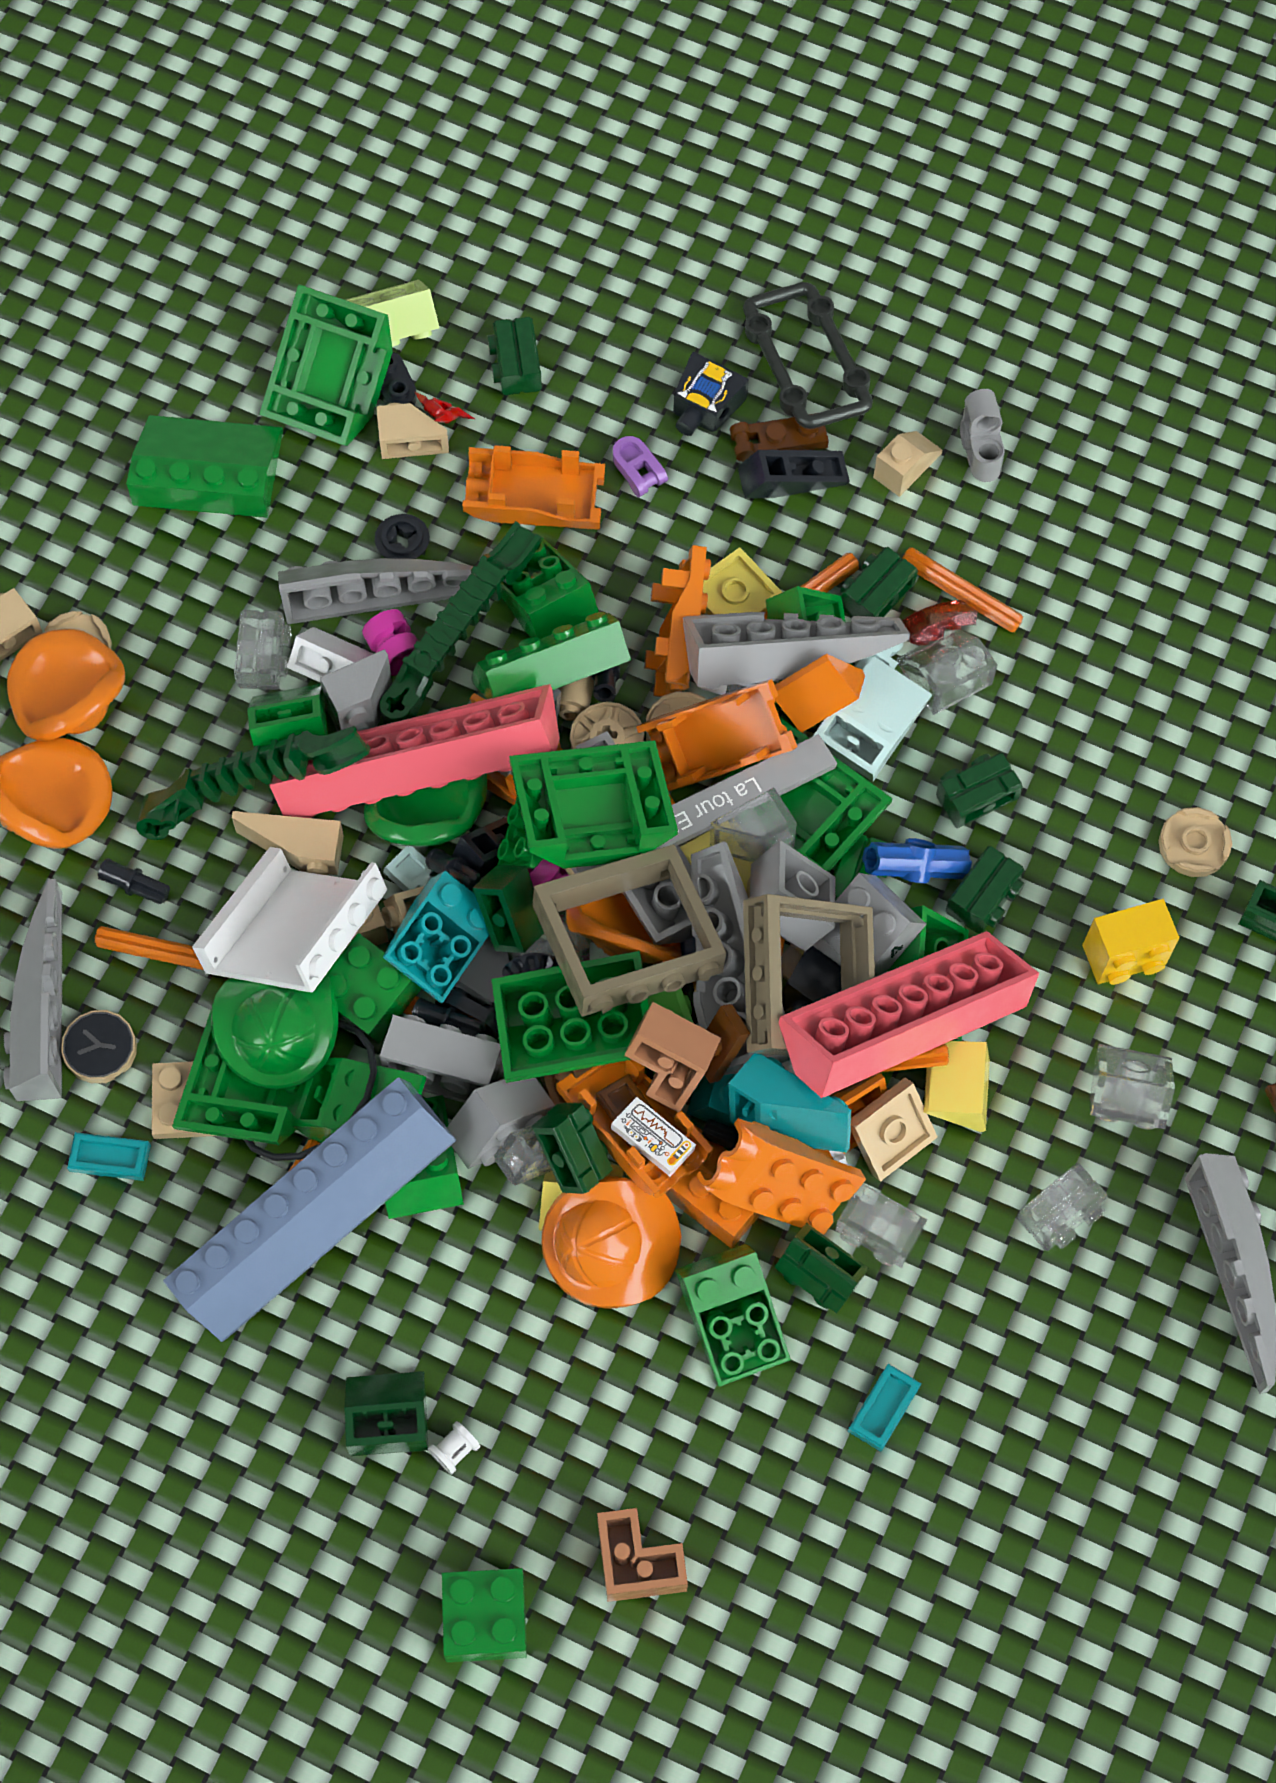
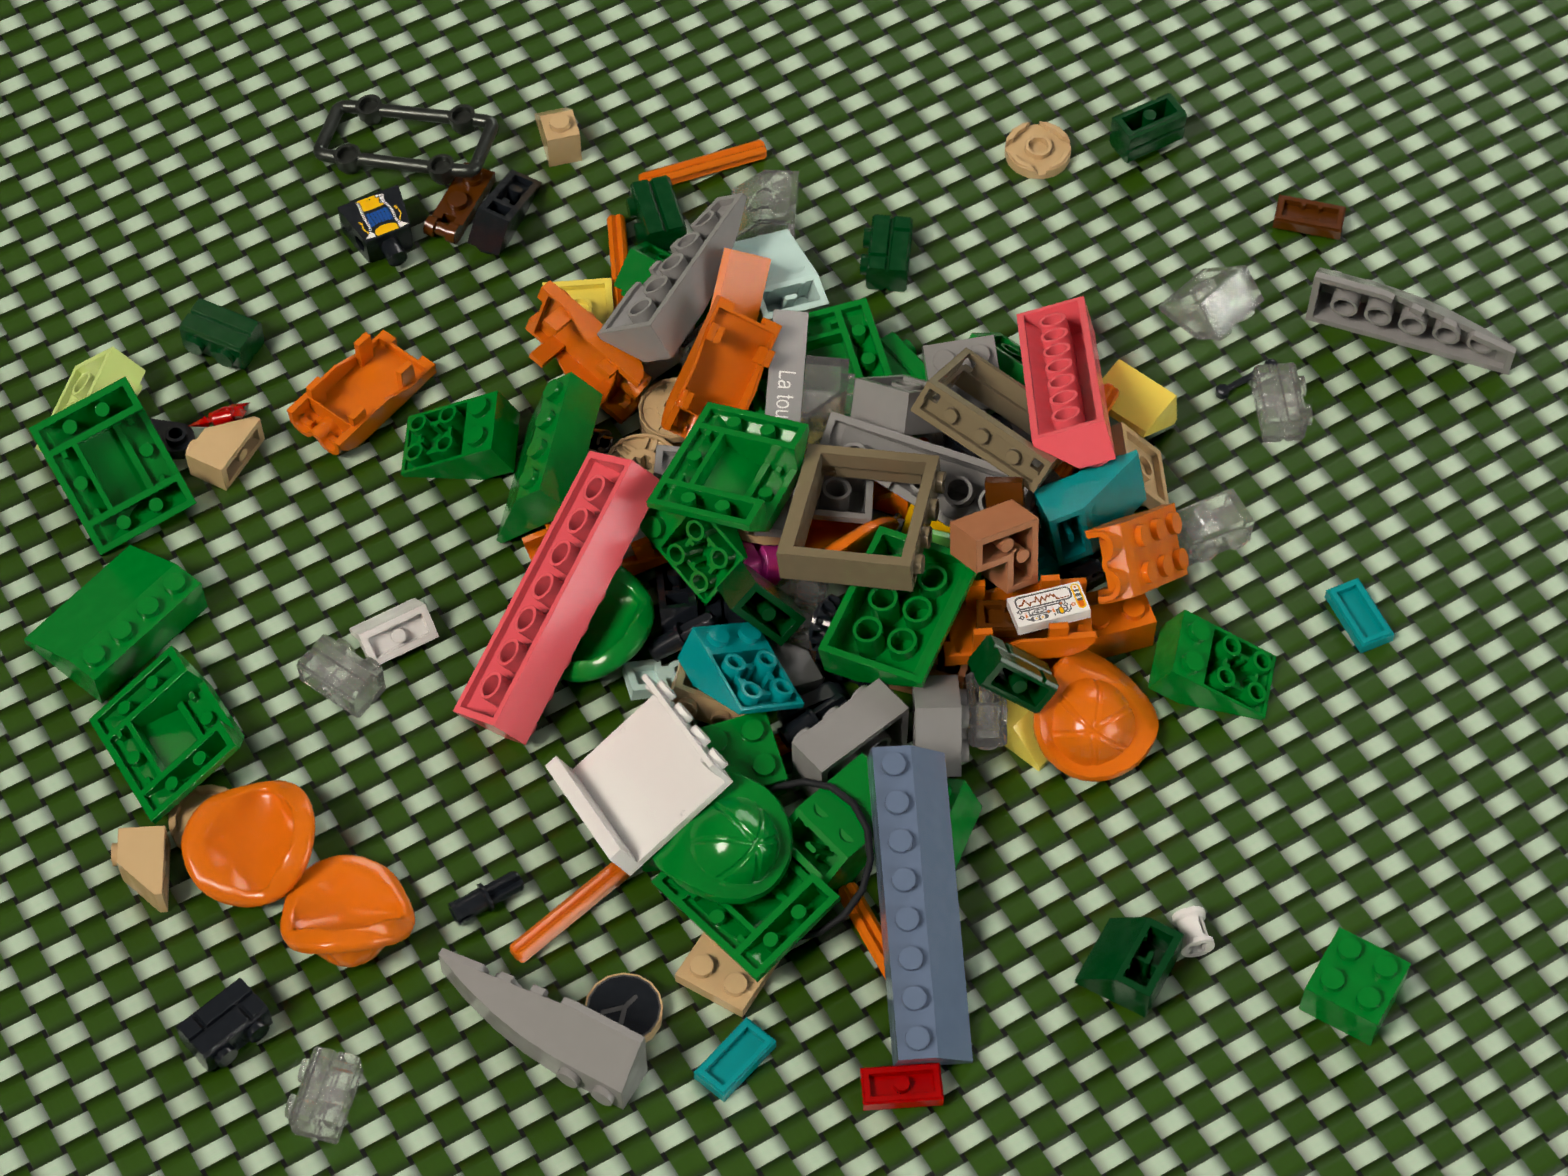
camera: 55 degrees left, 10 degrees down
dark green piece [136,726,370,840] -> none
tan slope [232,811,344,875] -> none
green slope [248,684,328,747] -> none
light grey wedge [278,558,473,625] -> none
light grey slope [320,649,392,732] -> none
dark pink wheel [362,609,418,676] -> none
black gear [375,514,430,559] -> none
dark green piece [380,521,542,725] -> none
nougat brick [597,1508,688,1602] -> none
medium lavender plate [613,436,668,497] -> none
dark green brick [774,1223,869,1314] -> none
blue piece [862,838,972,883] -> none
clear red slope [902,600,978,645] -> none
dark green brick [945,846,1025,934] -> none
light grey piece [960,389,1004,482] -> none
yellow brick [1082,898,1179,985] -> none
none -> green slope [89,646,244,824]
none -> red plate [860,1063,944,1111]
none -> black hinge [1215,358,1278,399]

